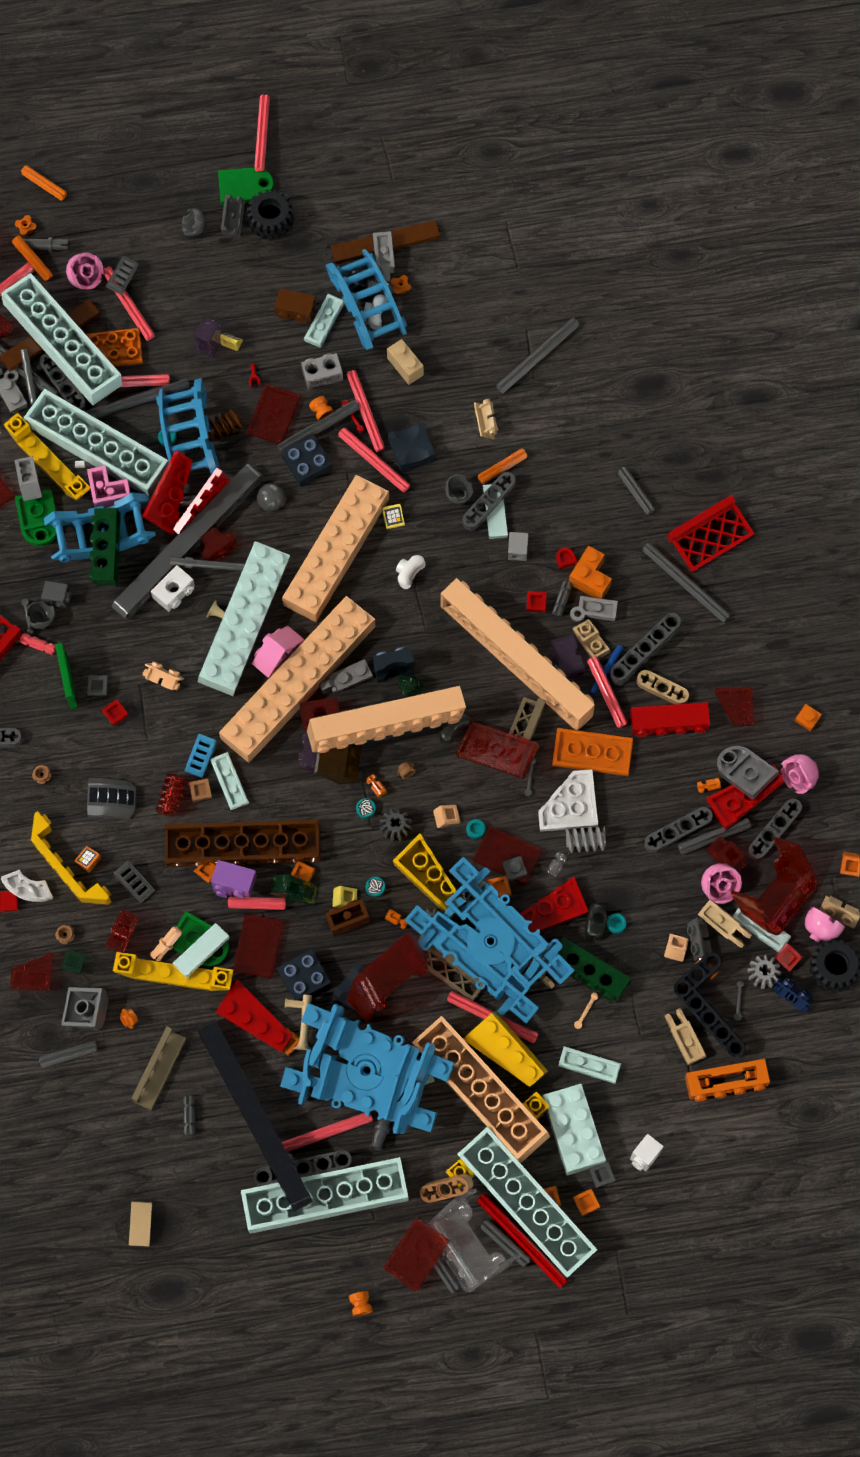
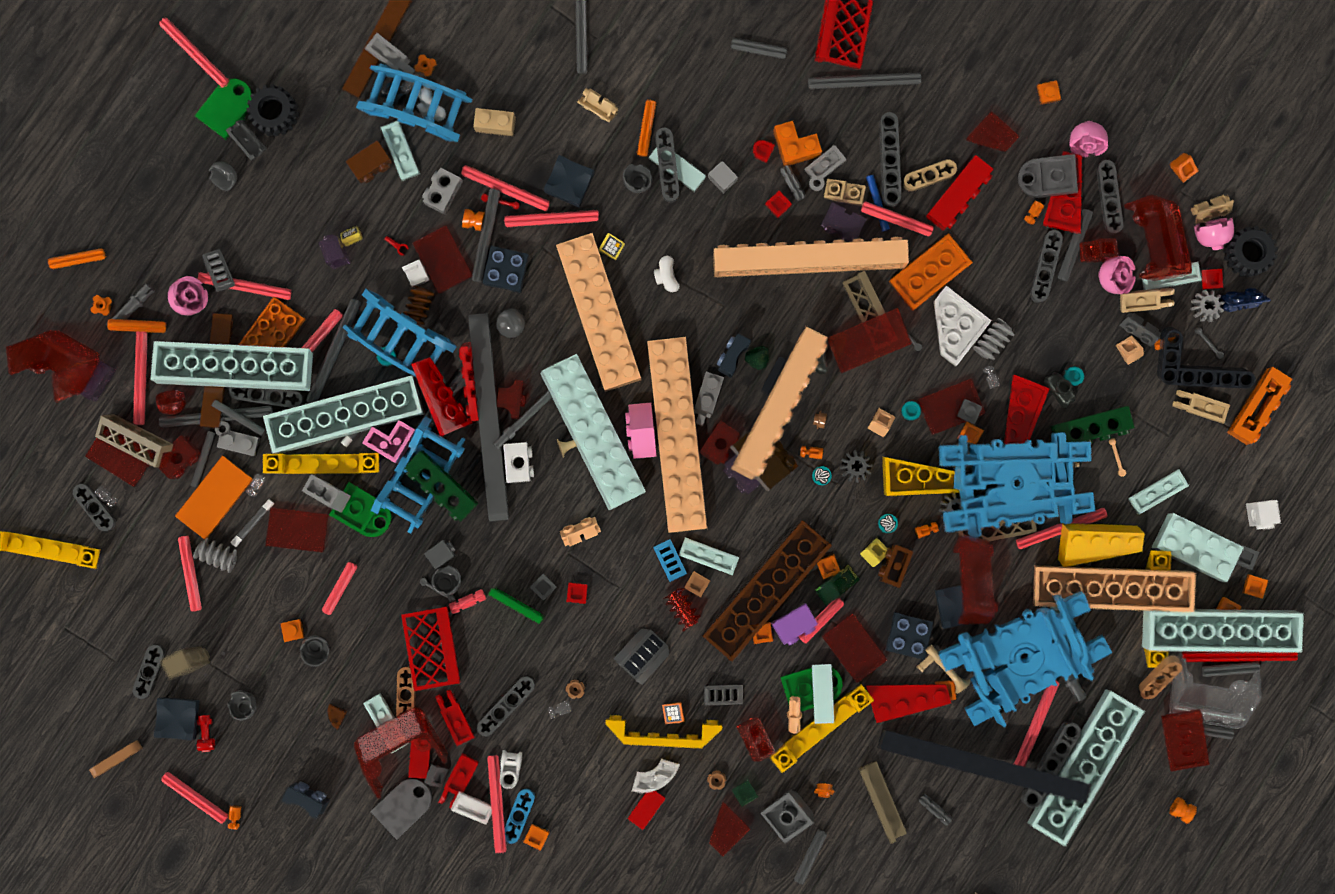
camera: 45 degrees left, 15 degrees up
none -> white panel [402,260,430,288]
none -> clear piece [548,701,572,718]

